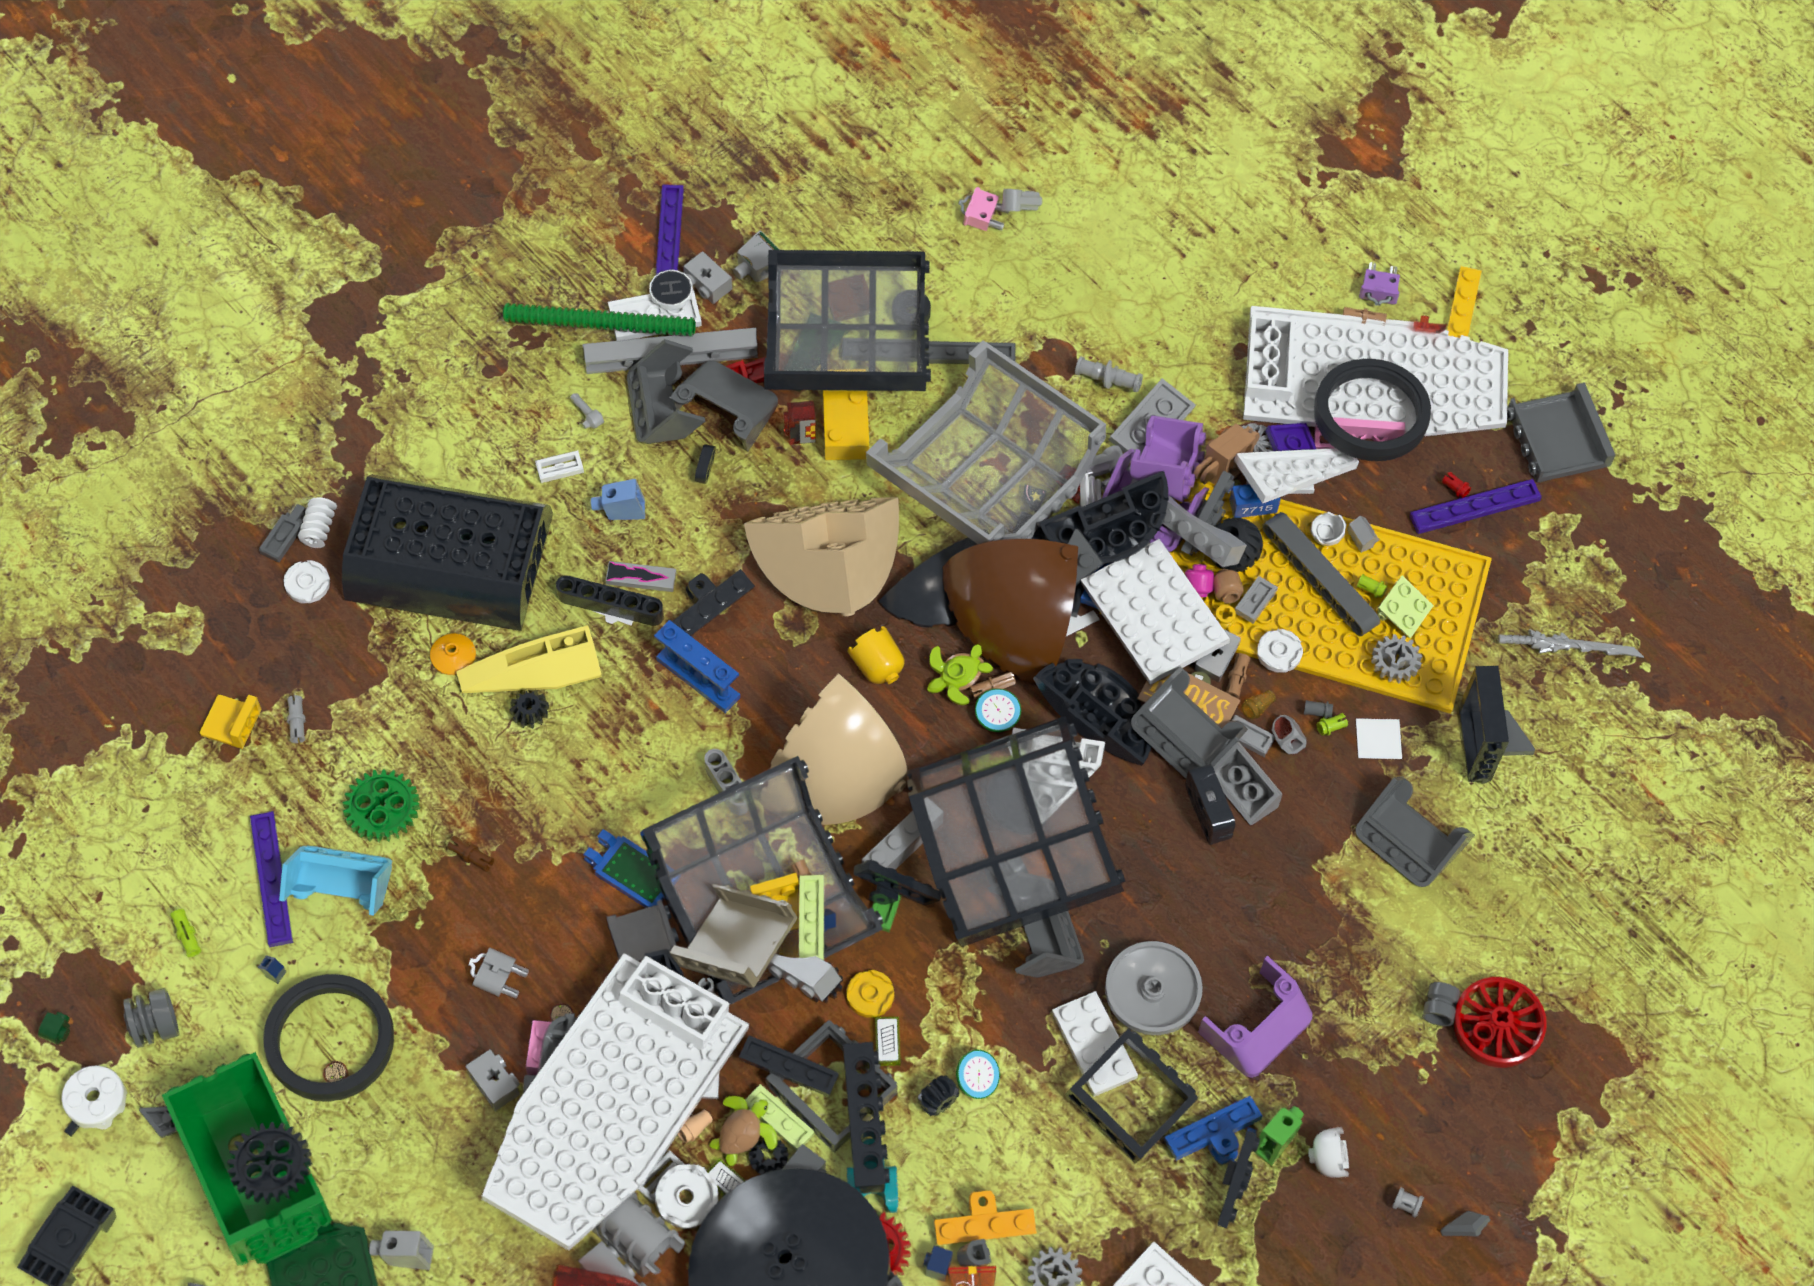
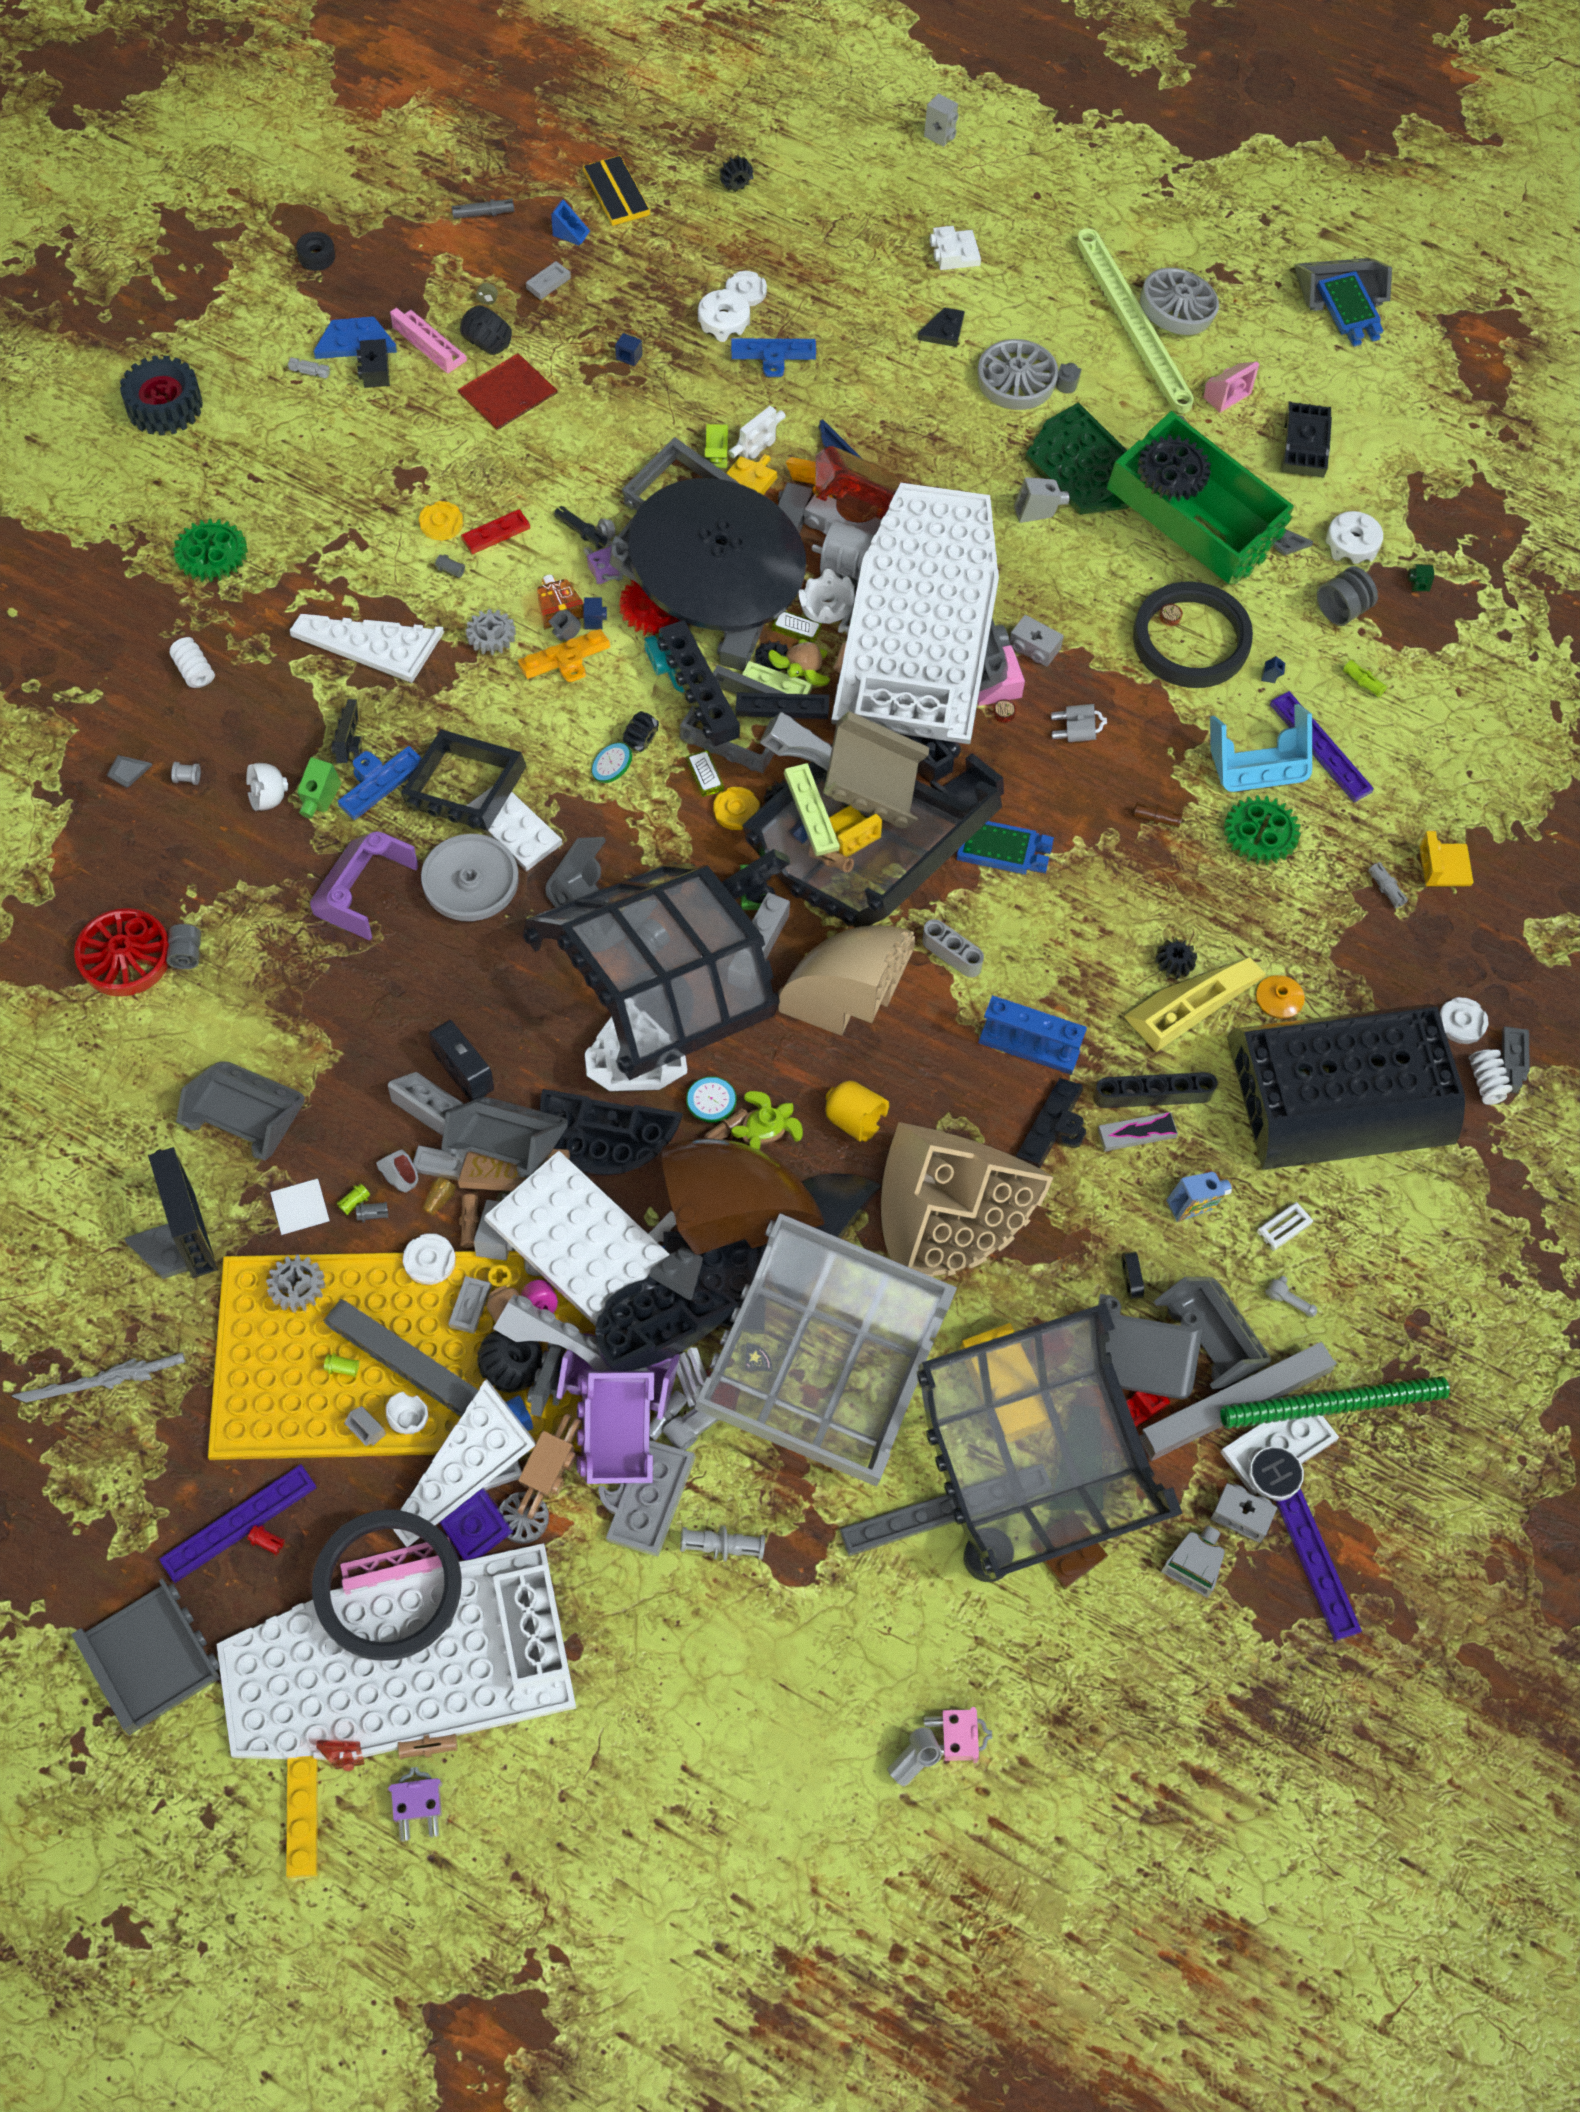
camera: 160 degrees right, 0 degrees up
yellowish green hinge [1377,576,1434,638] -> none

